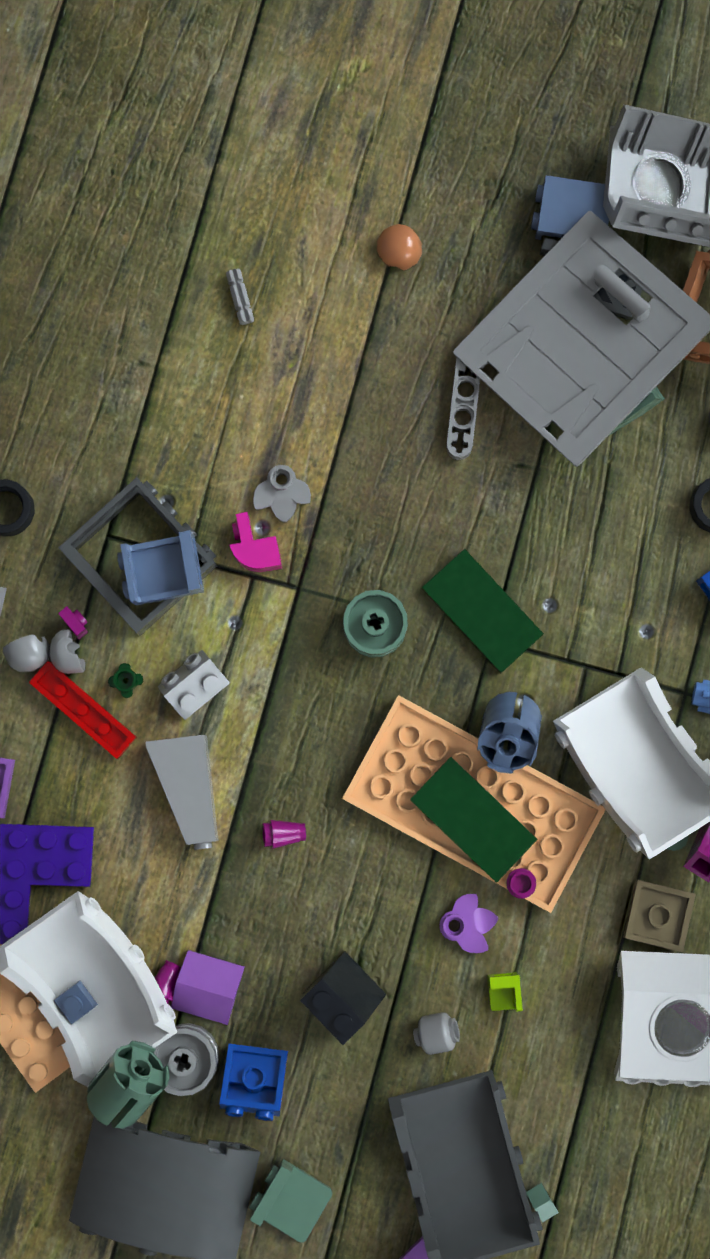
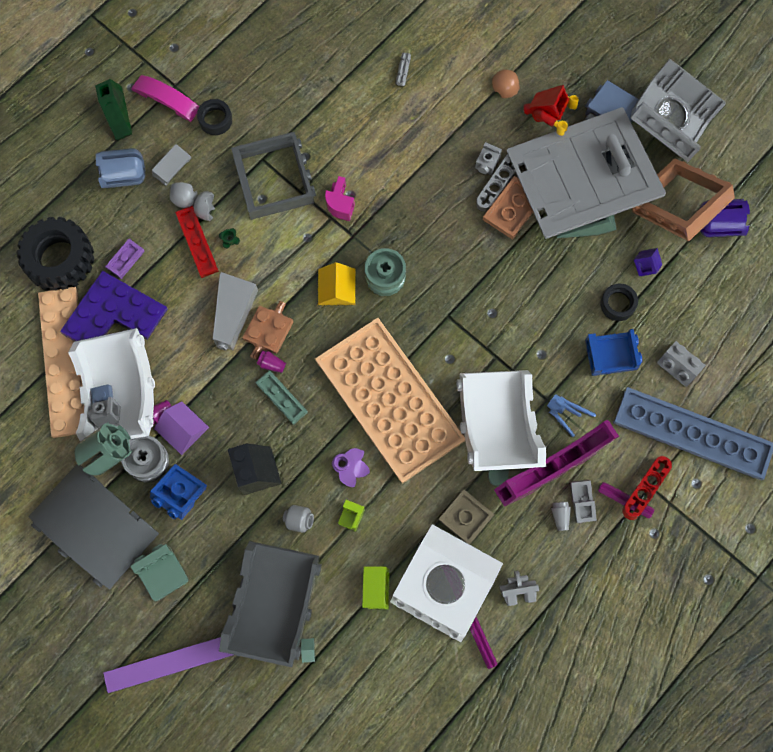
camera: 25 degrees right, 10 degrees down
magenta plate [58,606,88,640] -> none
sand blue panel [117,530,204,605] -> none
light grey bracket [158,650,230,720] -> none
light grey plate [253,465,311,523] -> none
dark green tile [410,757,538,883] -> none
dark green tile [422,549,544,674] -> none
sand blue cylinder [477,692,542,774] -> none
magenta plate [506,868,536,899] -> none
none -> light grey brick [88,397,121,427]
none -> nougat plate [242,301,294,360]
none -> sand green tile [255,370,308,425]
none -> yellow slope [318,262,356,305]
none -> lime hinge [362,567,390,609]
none -> light grey brick [475,142,502,175]
none -> nougat plate [483,176,533,240]
none -> red torso [524,85,579,136]

